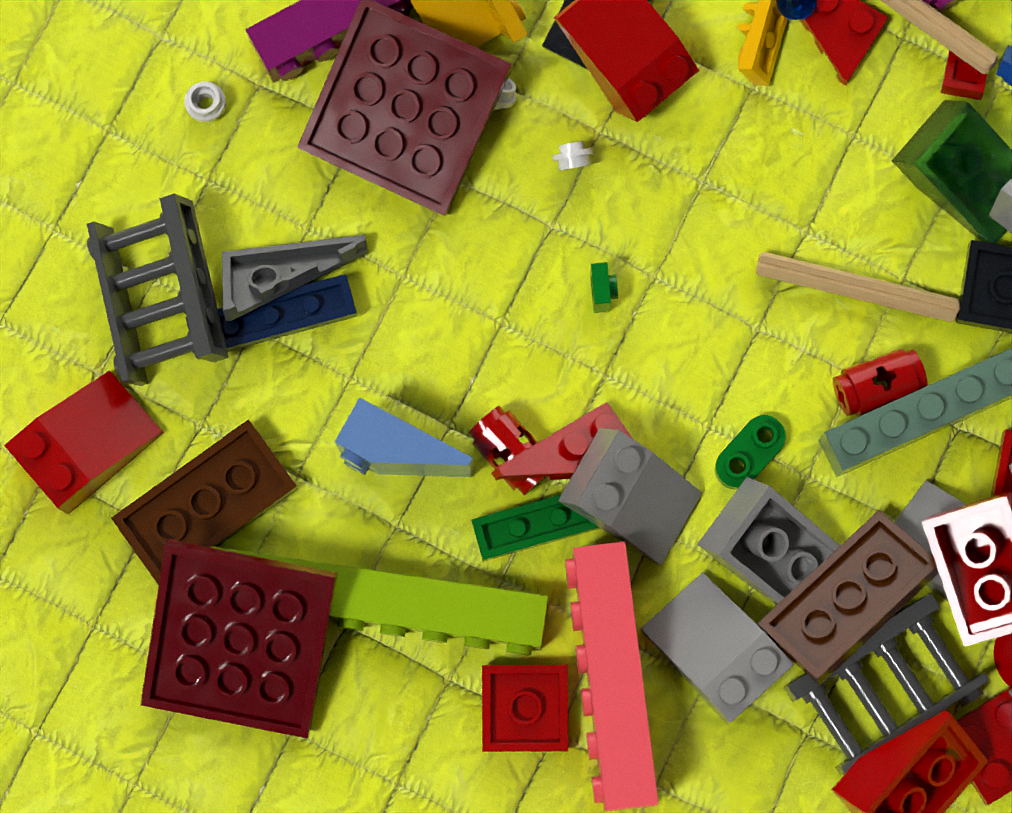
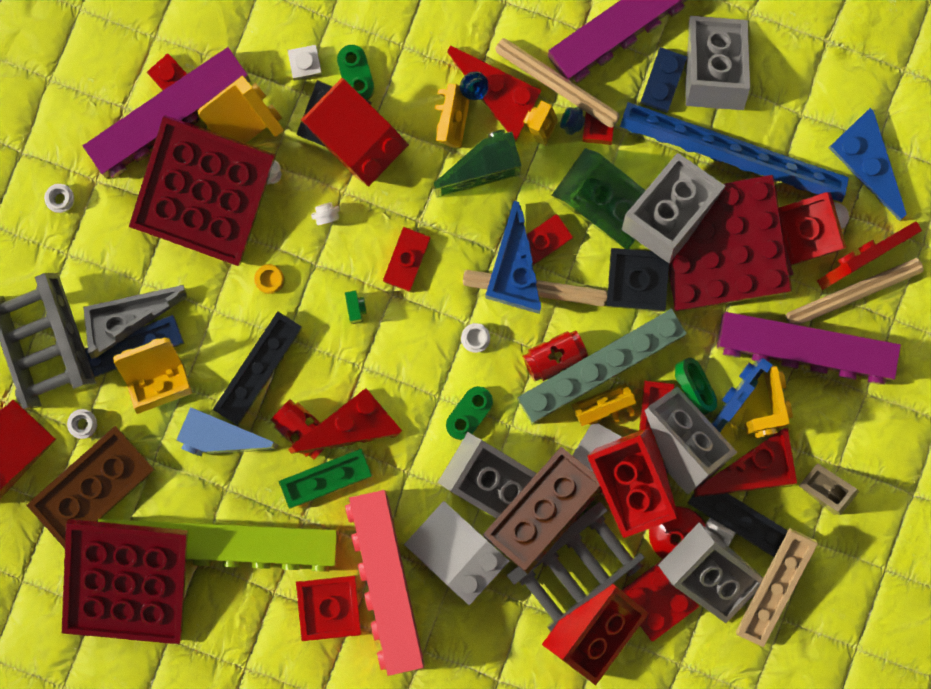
camera: 10 degrees left, 5 degrees up
light grey slope [558,428,702,565] -> none
none -> white plate [67,409,97,439]
none -> yellow bracket [113,338,193,414]
none -> black plate [213,311,303,426]
none -> yellow tile [254,264,285,294]
none -> red plate [383,227,431,292]
none -> clear green slope [434,130,522,198]
none -> white plate [461,323,490,353]
none -> blue wing [485,201,541,314]
none -> yellow plate [523,100,558,146]
none -> red plate [526,214,573,266]
none -> plate [560,107,585,135]
none -> yellow plate [571,383,636,426]

